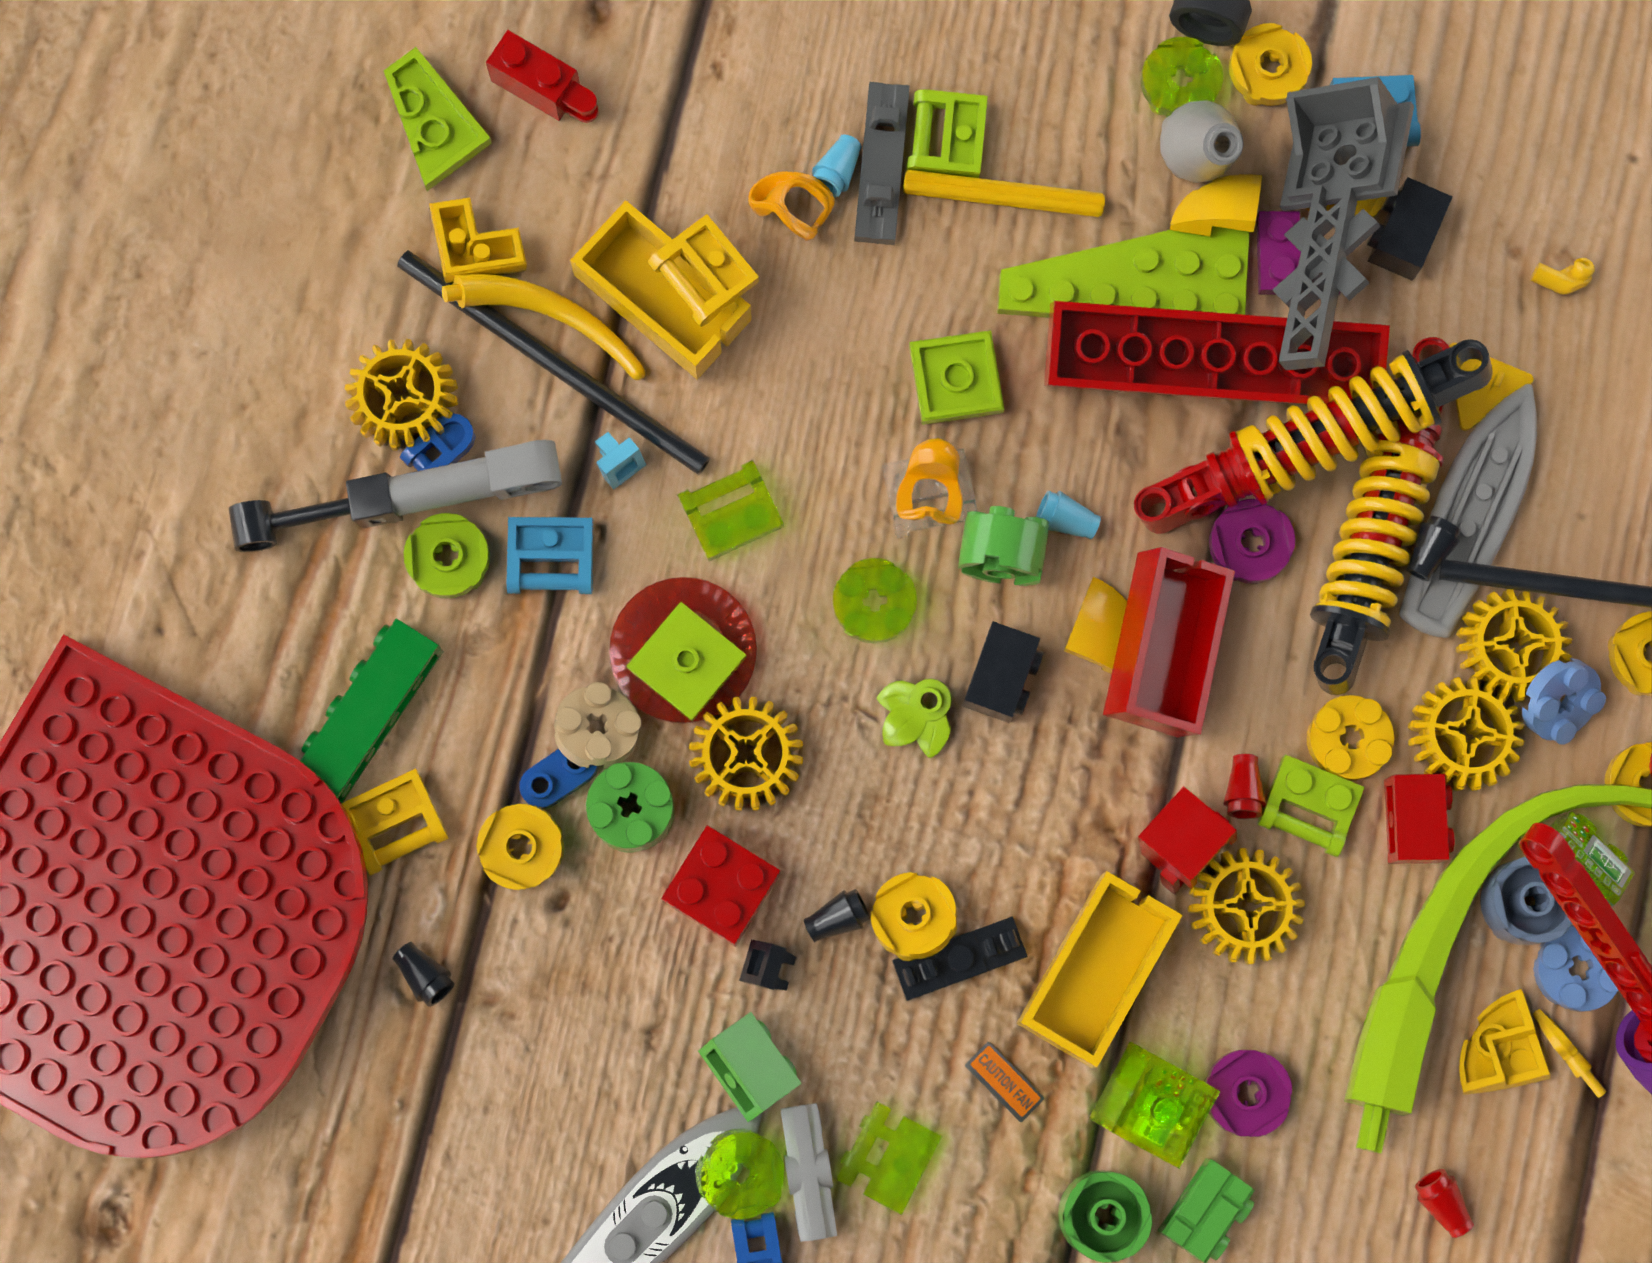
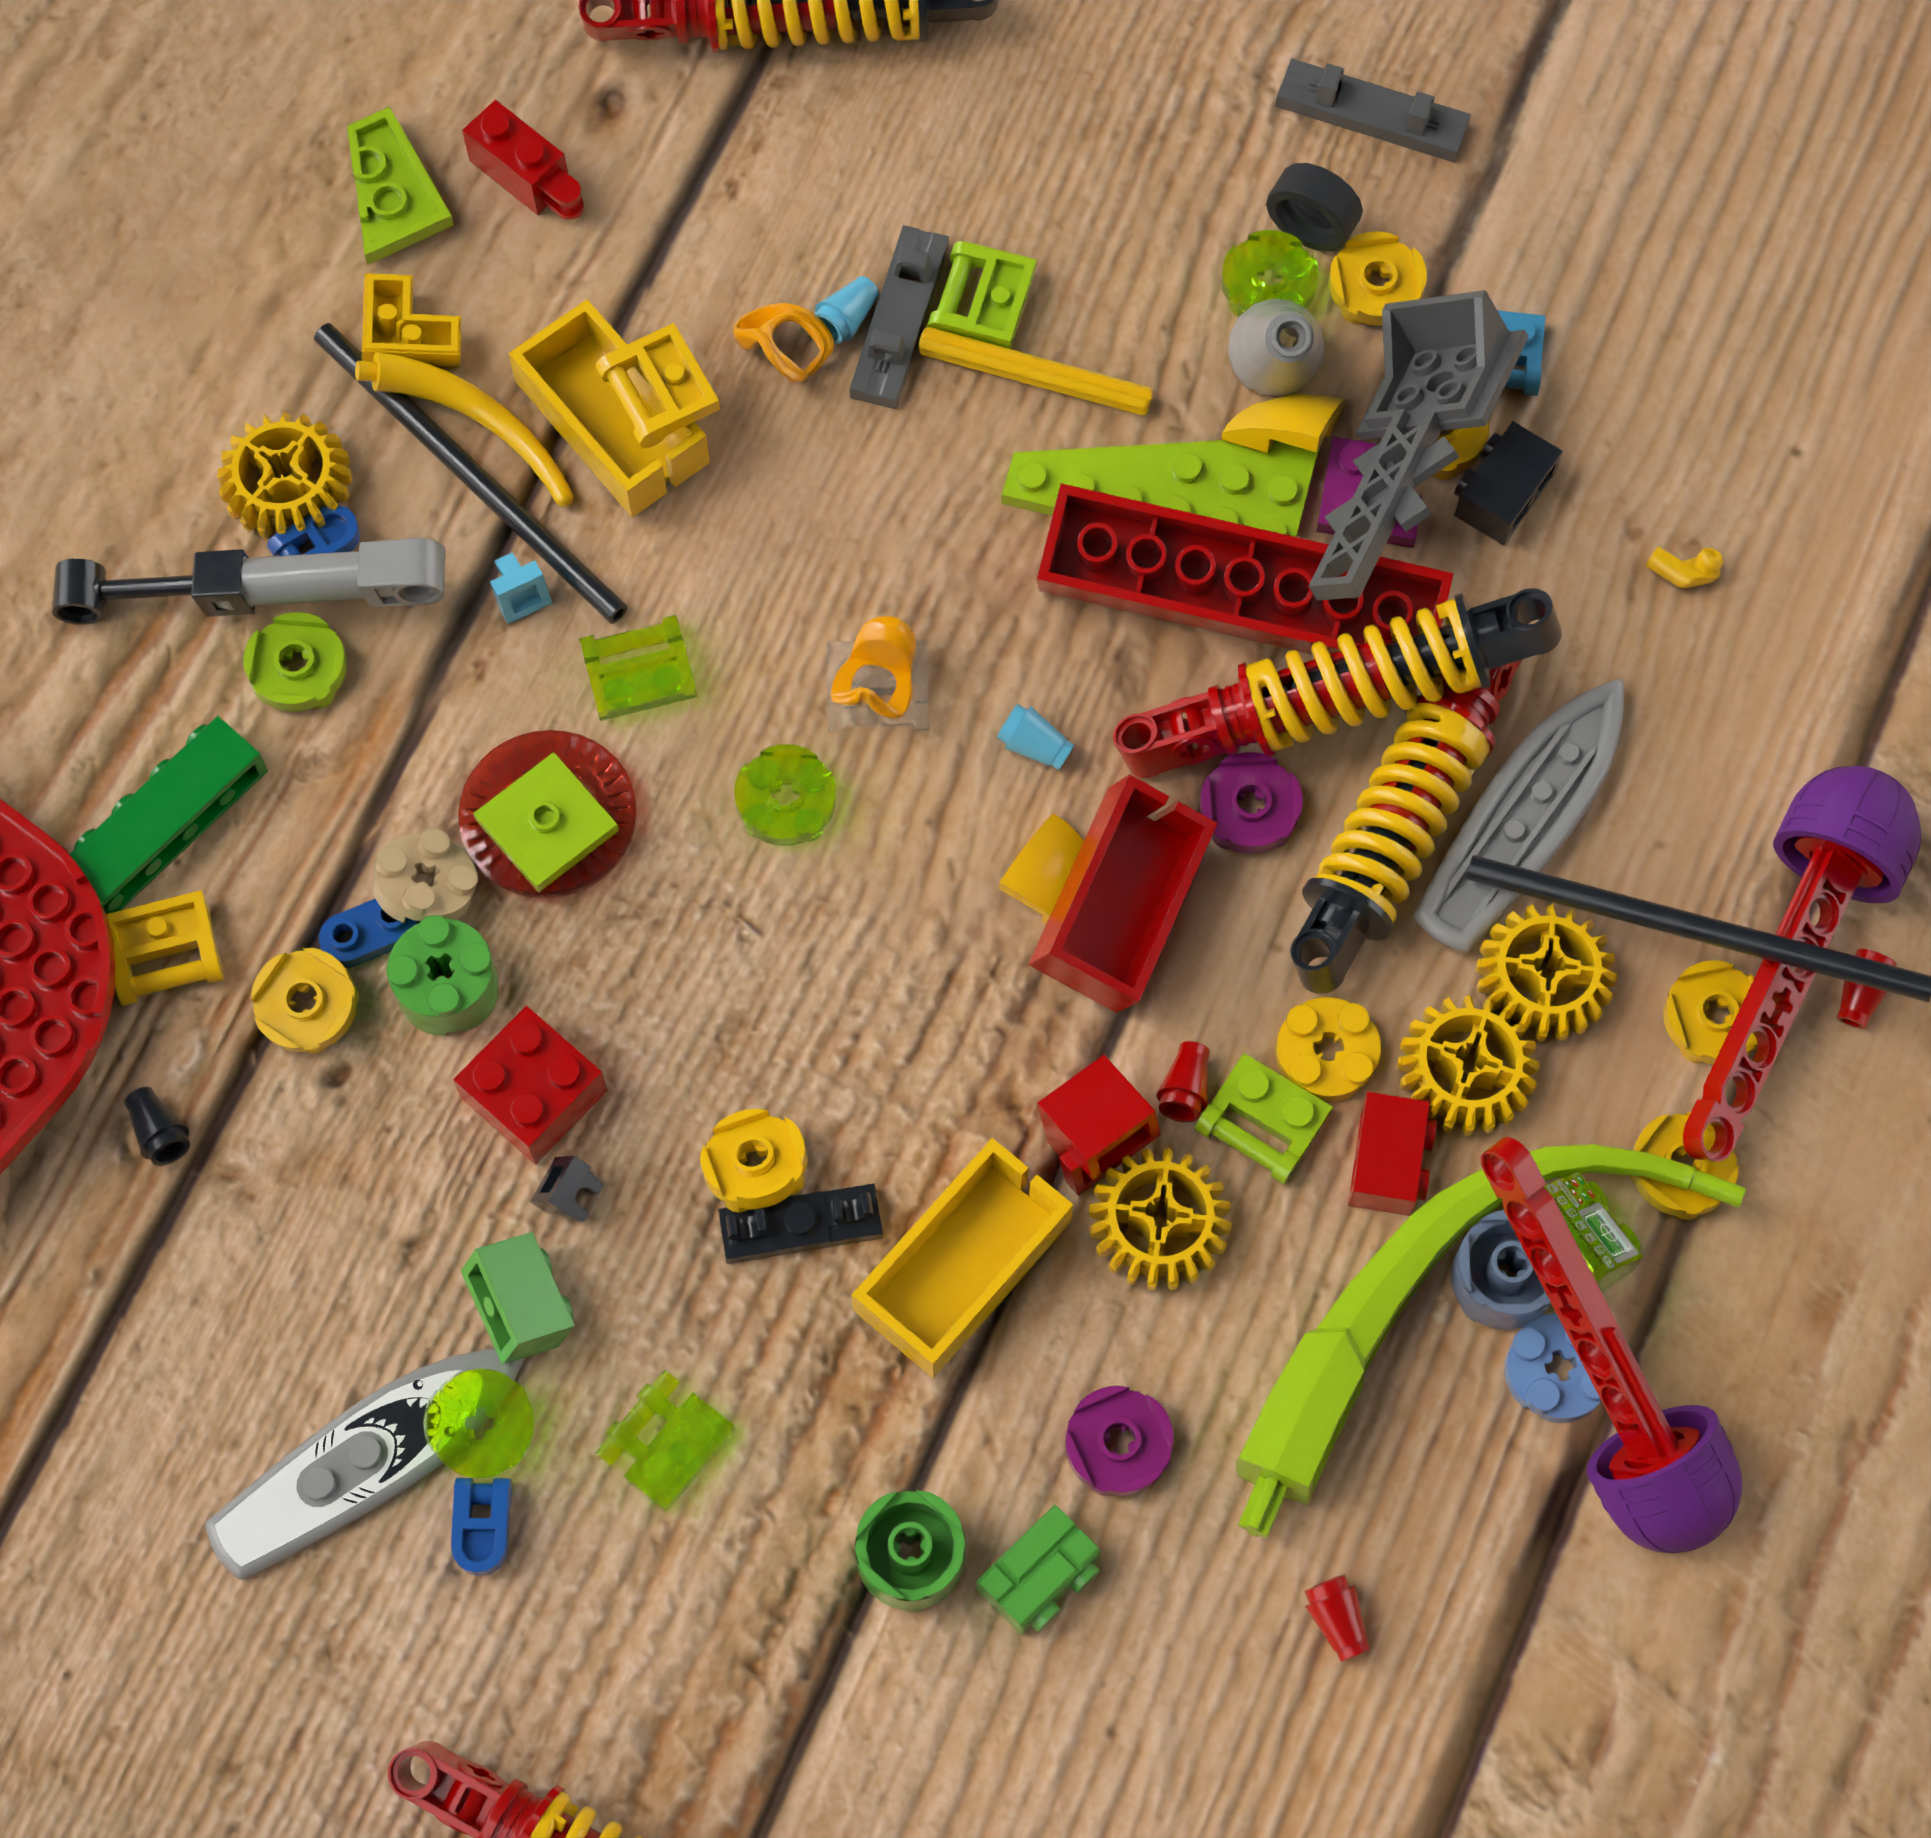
camera: 15 degrees right, 10 degrees down
dark azure plate [507,517,593,594] -> none
yellow gear [689,697,803,812] -> none
light grey piece [781,1103,837,1242] -> none
black cone [804,889,871,942] -> none
lime plate [877,678,952,758] -> none
lime plate [909,330,1005,425] -> none
bright green brick [958,506,1049,586] -> none
black brick [962,621,1044,723] -> none
sticker [965,1042,1044,1122] -> none
clear neon green slope [1089,1042,1220,1169] -> none
black cone [1406,515,1461,581] -> none
yellow piece [1449,342,1534,431] -> none
yellow brick [1459,989,1551,1095] -> none
medium blue plate [1522,658,1606,745] -> none
yellow hand [1533,1009,1607,1098] -> none

